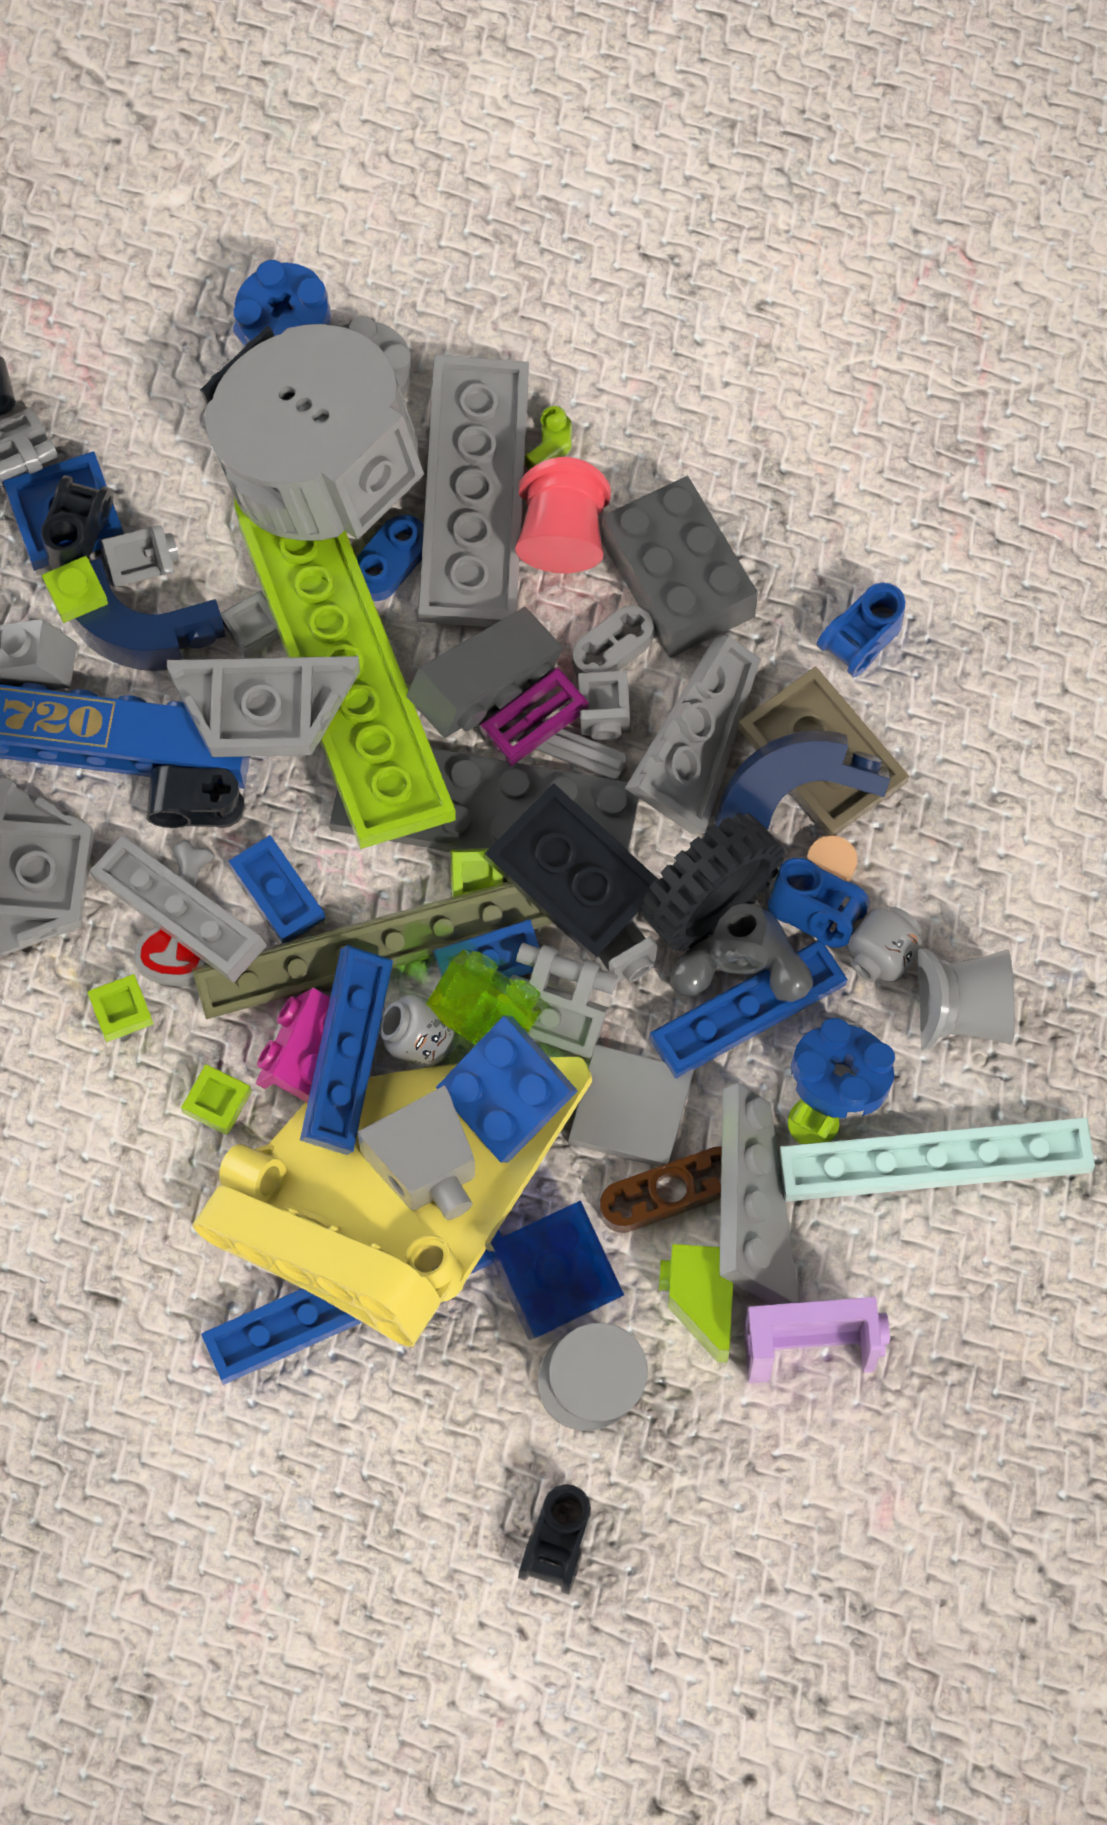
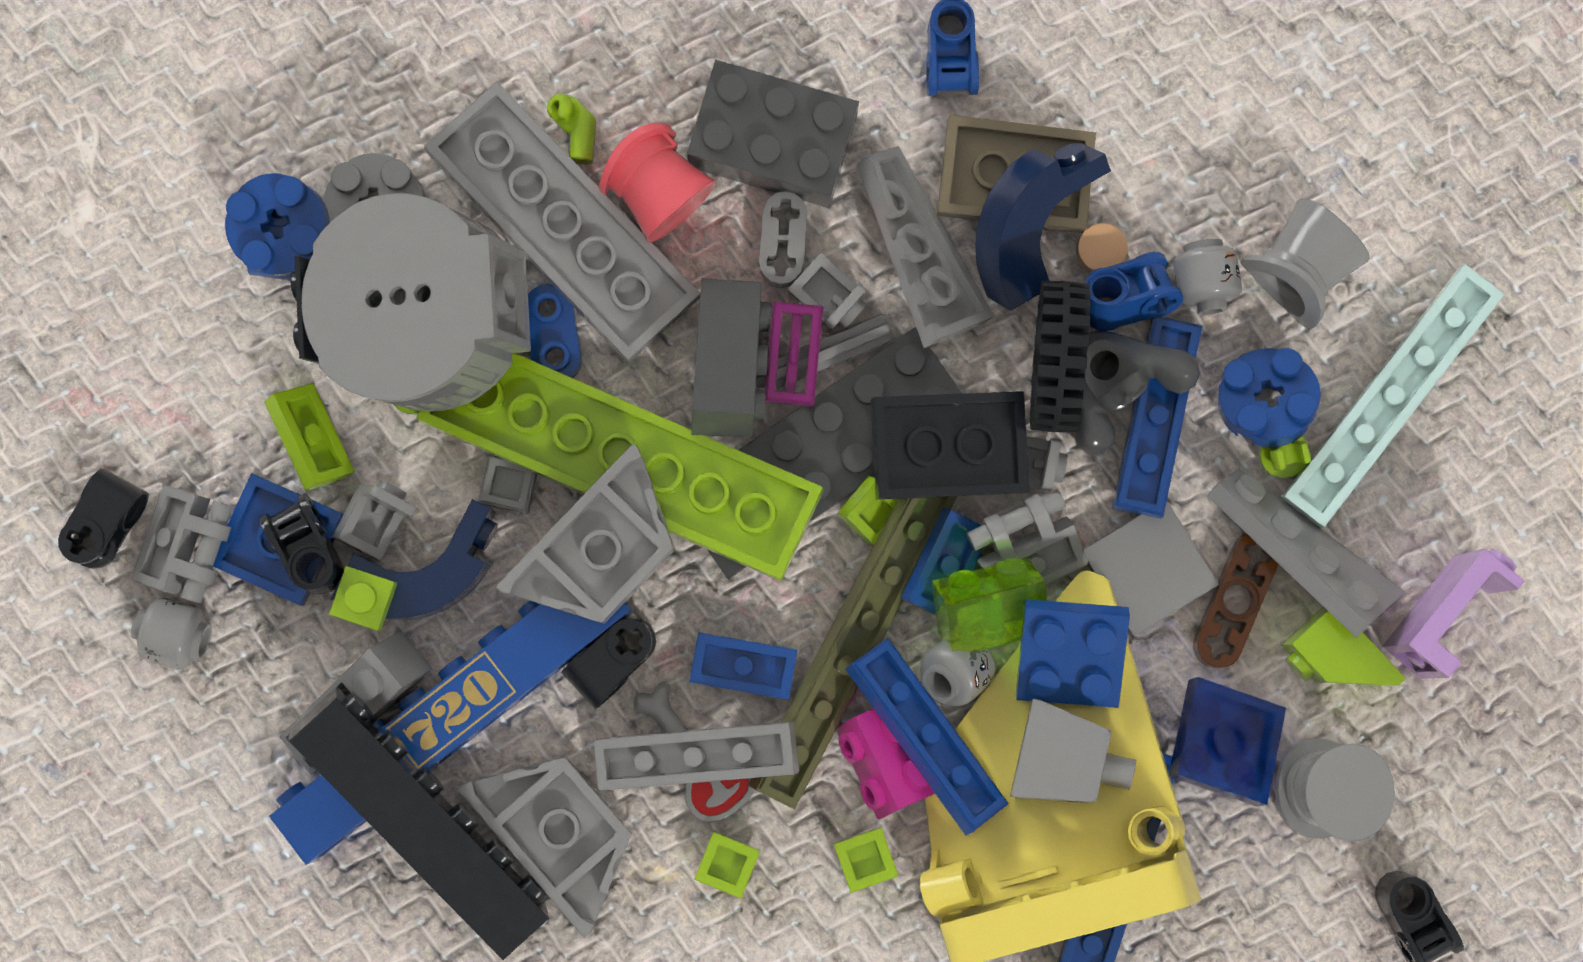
camera: 50 degrees left, 15 degrees up
none -> lime plate [264,383,355,491]

